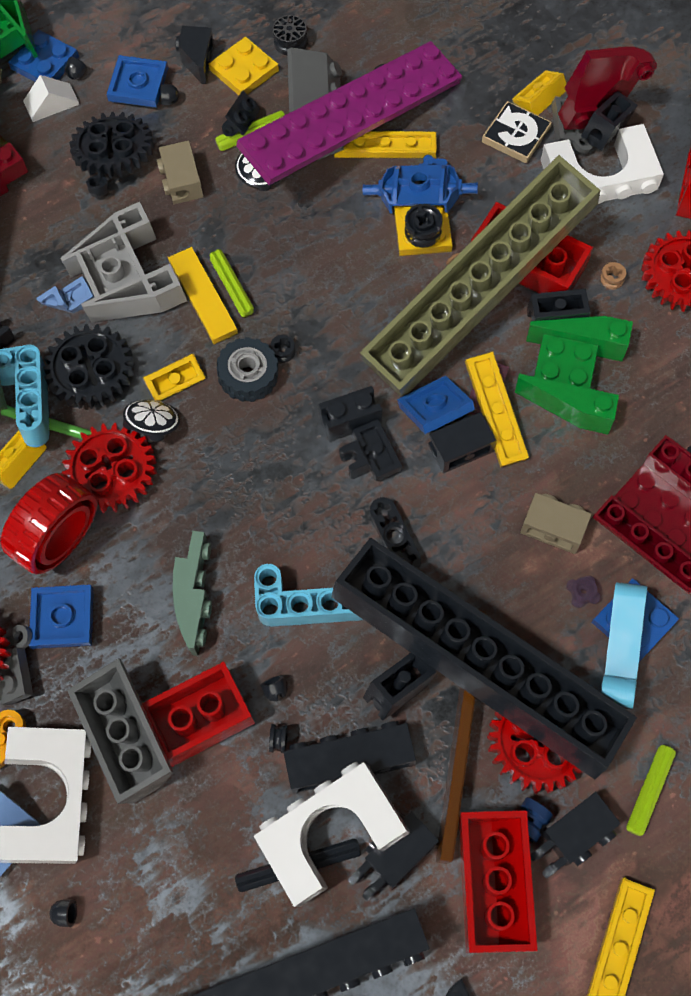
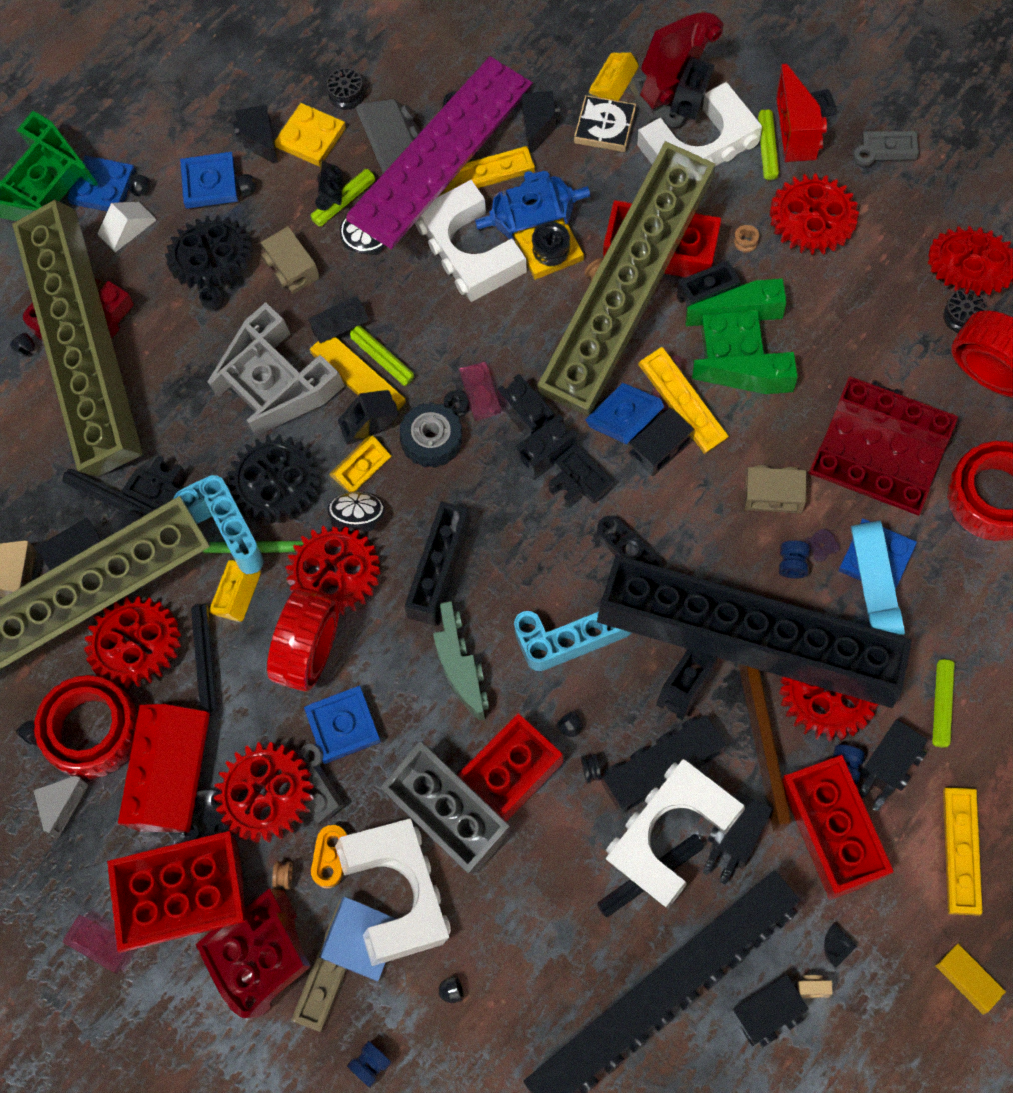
camera: 15 degrees left, 0 degrees up
medium blue slope [36,276,95,313] -> none
none -> black hinge [308,296,369,343]
none -> black slope [338,390,399,445]
none -> black brick [404,501,471,626]
none -> white arch [415,180,527,302]
none -> clear pink plate [459,361,501,421]
none -> black brick [497,374,554,437]
none -> black slope [522,91,561,153]
none -> lime axle [758,109,779,180]
none -> dark blue wheel [779,541,810,579]

